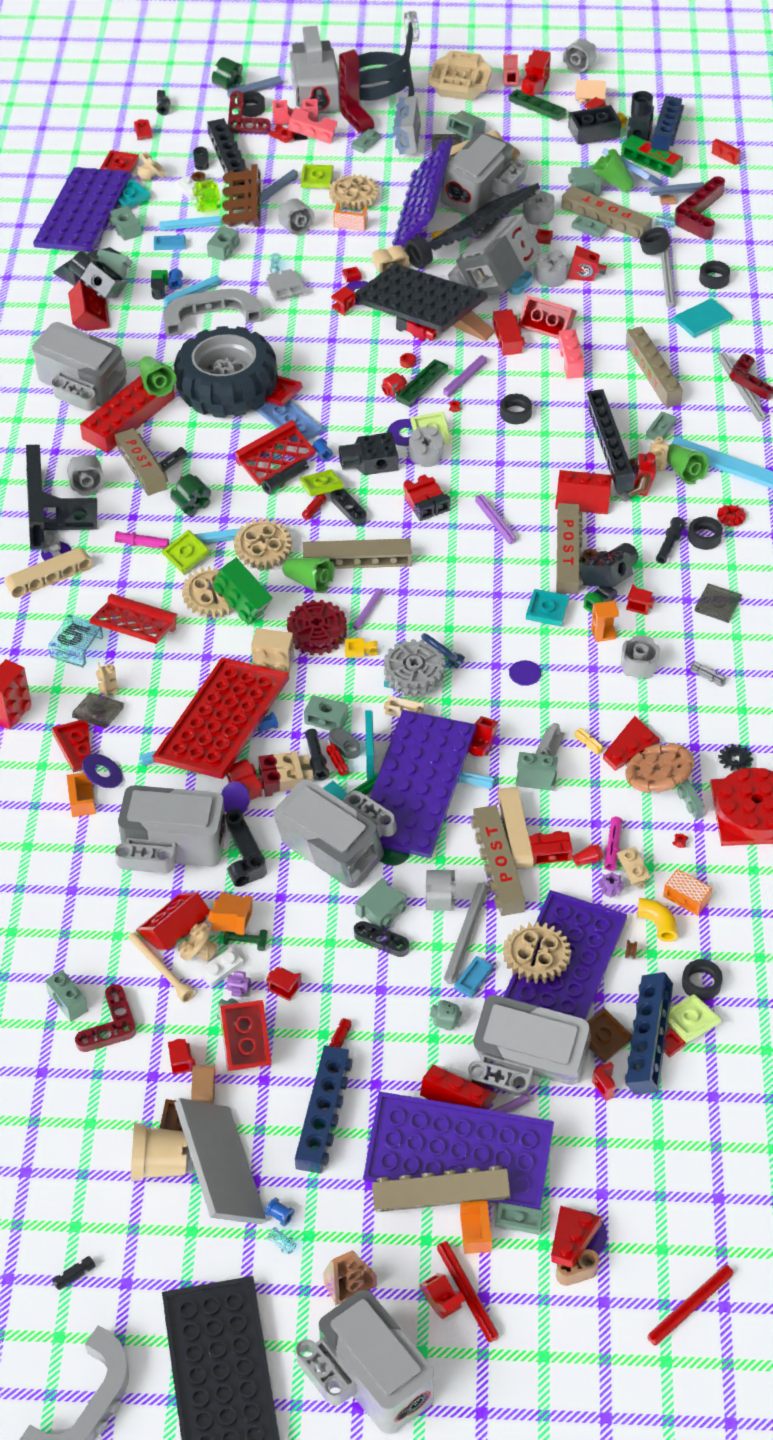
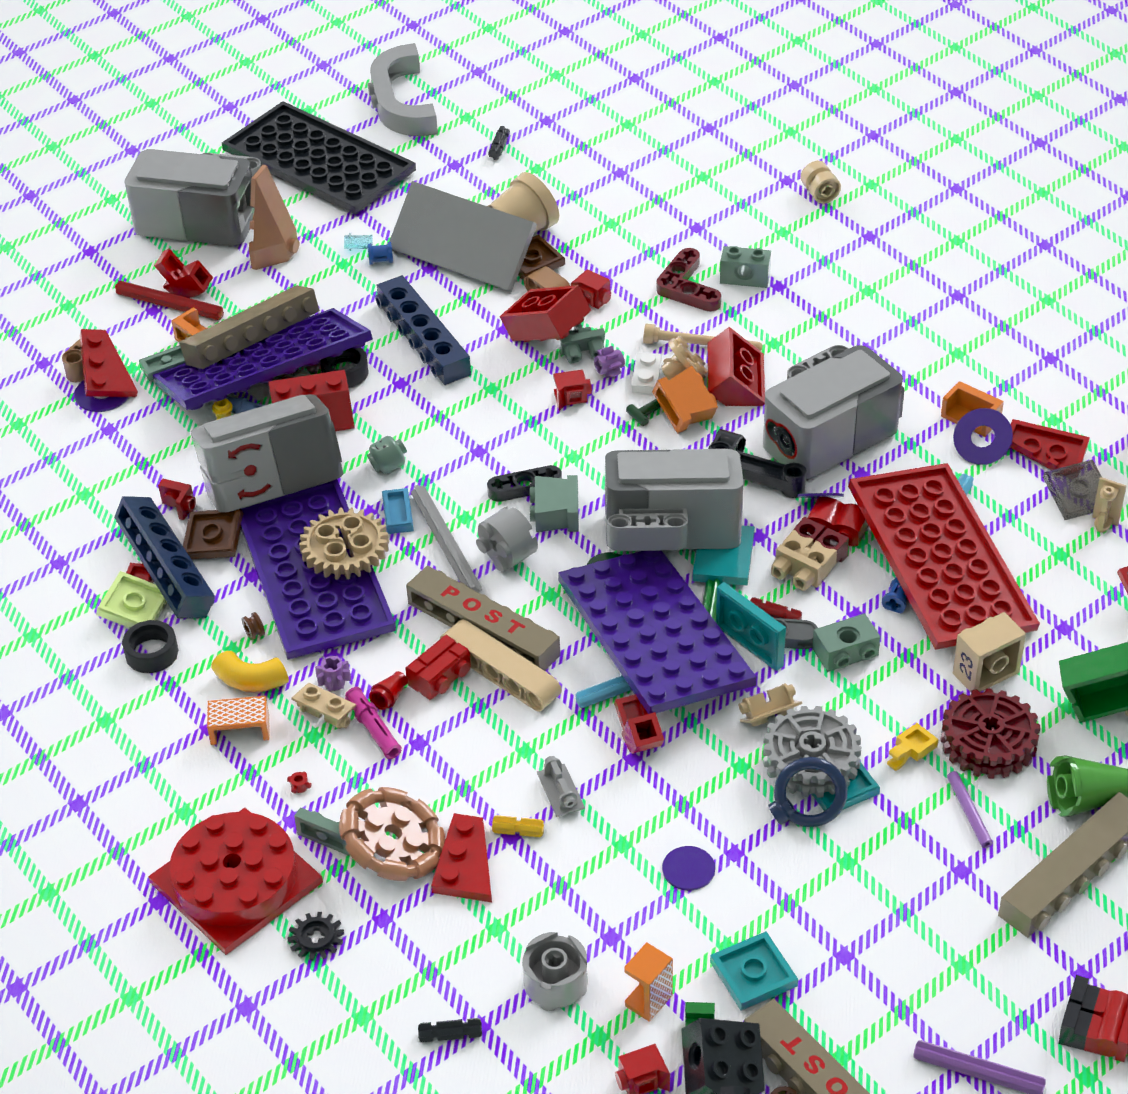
camera: 140 degrees right, 5 degrees down
black pin [305,728,330,781] -> none
red axle [328,1018,352,1048] -> none
sand green hips [516,752,558,791] -> none

